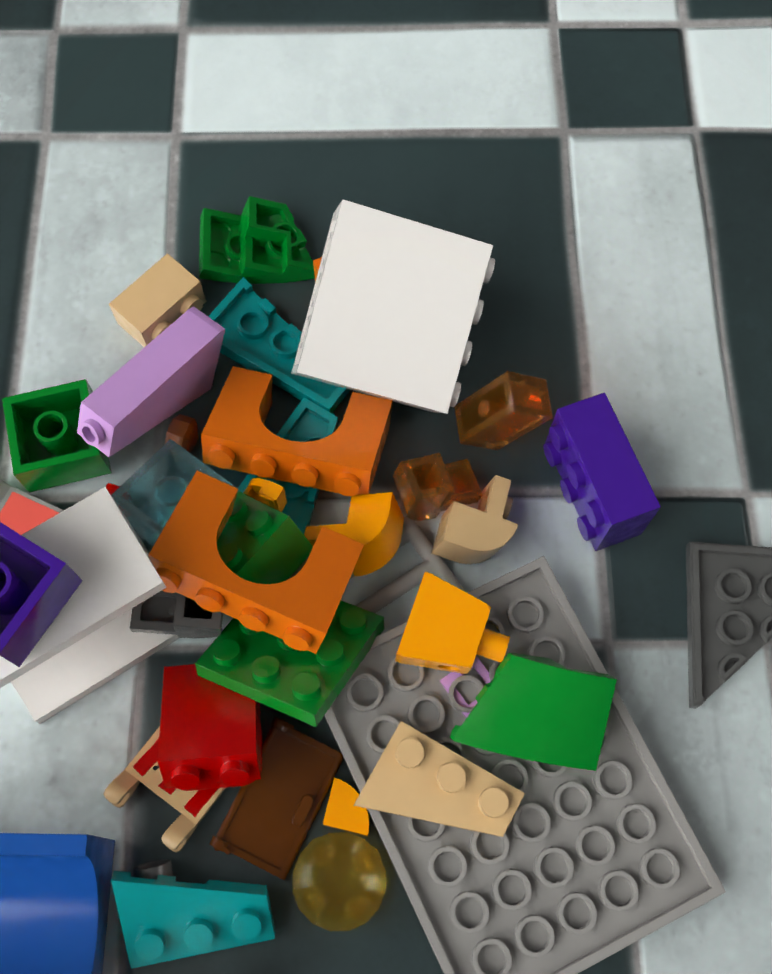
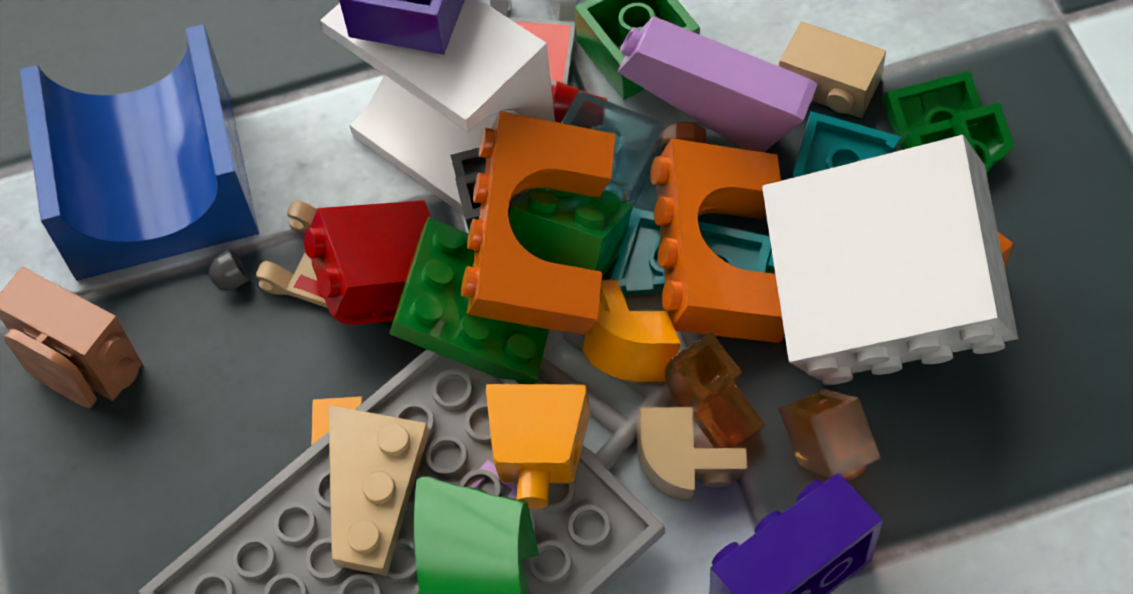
camera: 80 degrees right, 10 degrees down
teal wing [111,870,275,969] -> none
reddish brown door [209,717,344,881] -> none
light orange tile [243,478,287,512] -> none
clear yellow dish [293,832,386,931] -> none

